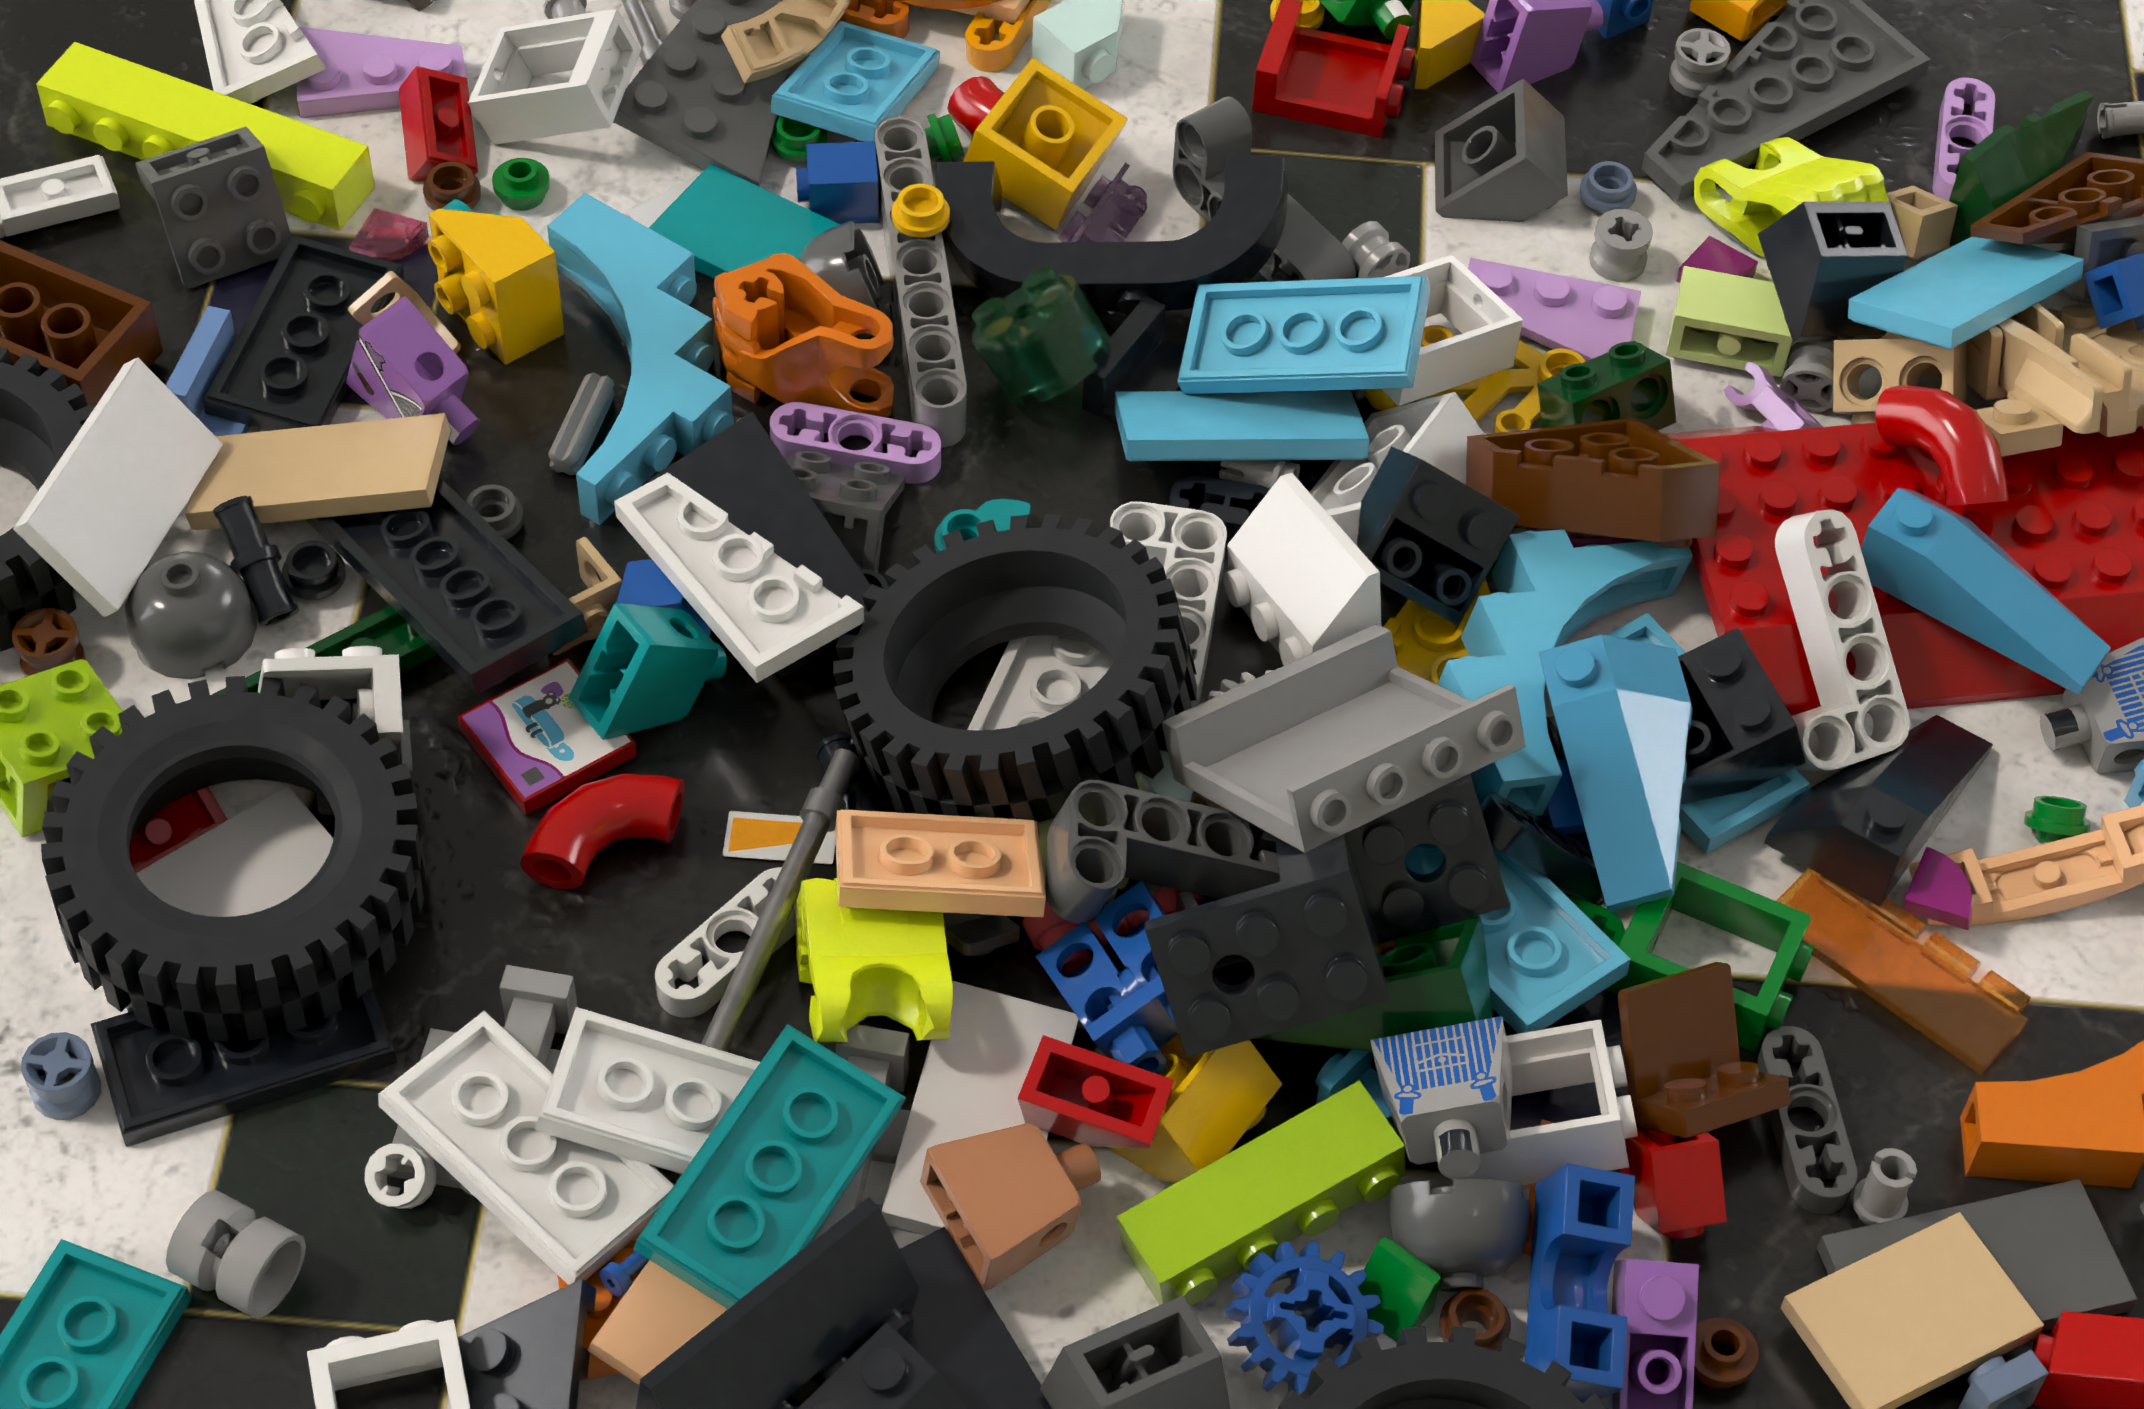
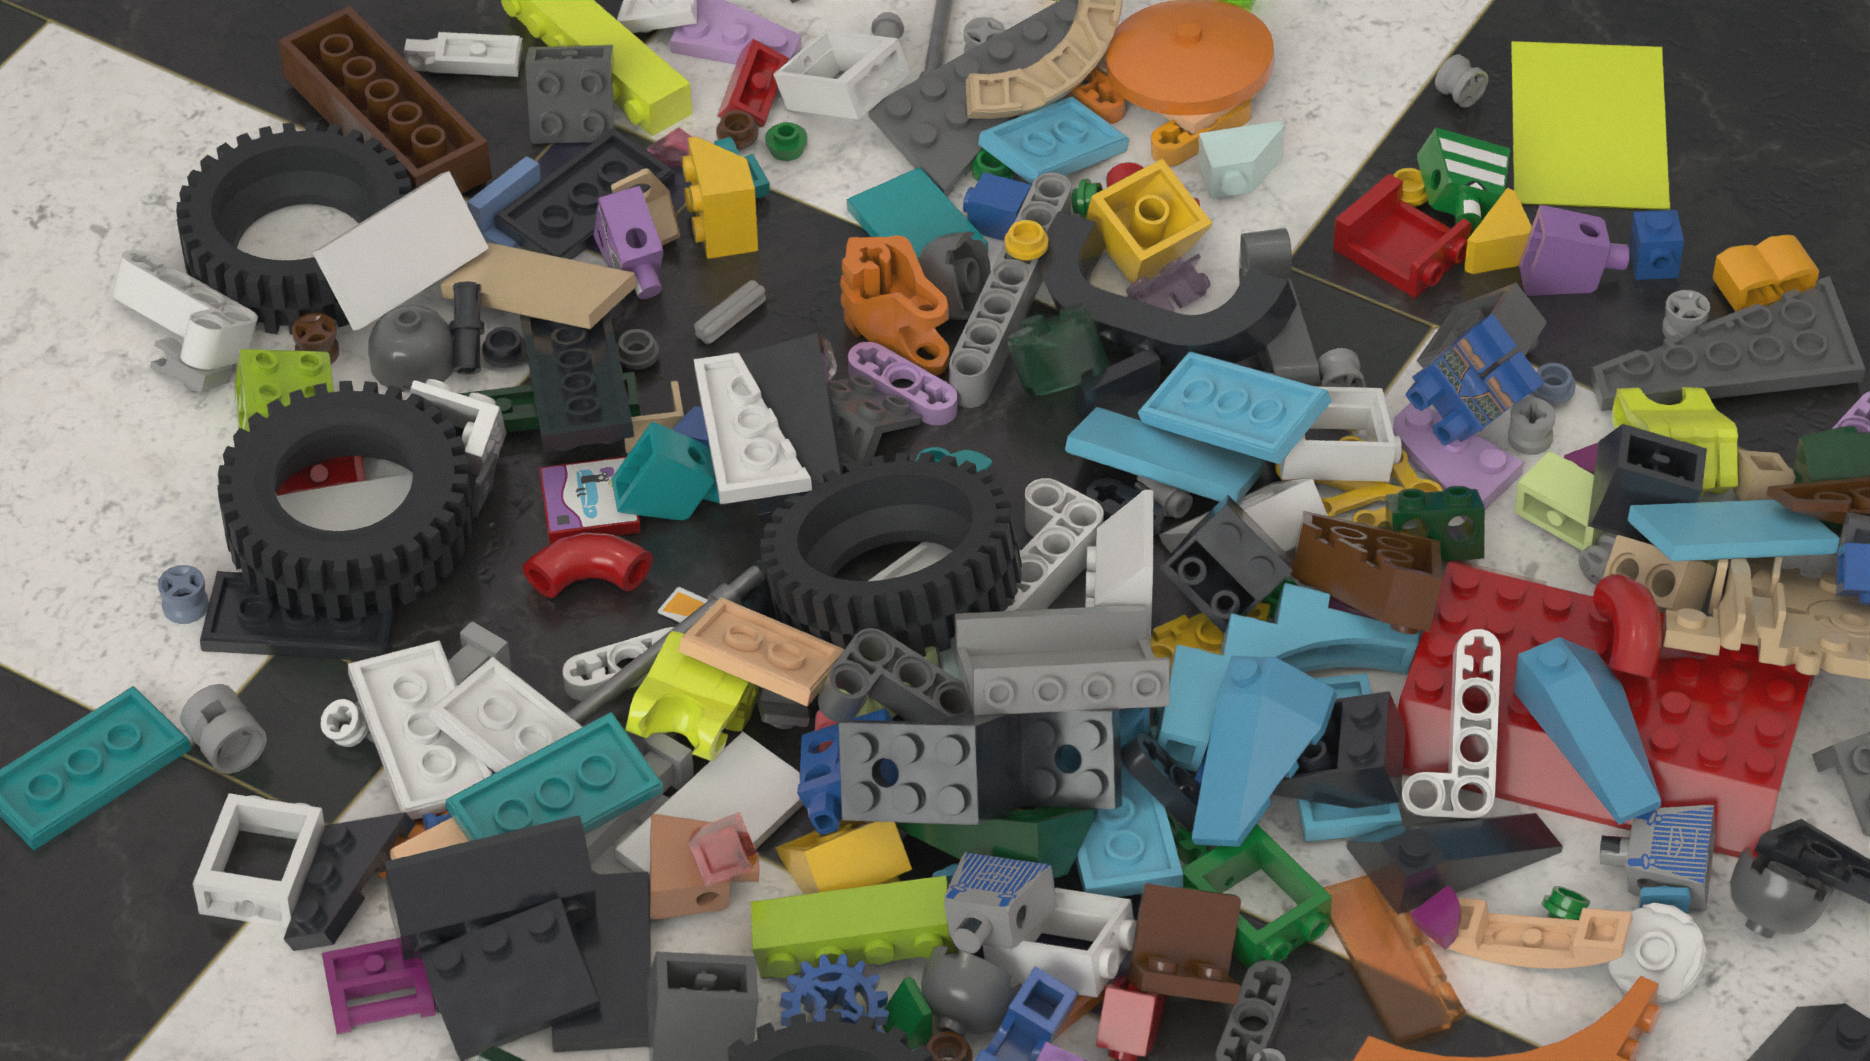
camera: 30 degrees right, 5 degrees down
medium azure arch [547,193,734,525] -> none
red slope [1017,1035,1175,1149] -> none
lavender plate [1724,362,1823,431] -> none
none -> clear red panel [688,812,758,887]
none -> blue hips [1406,313,1544,446]

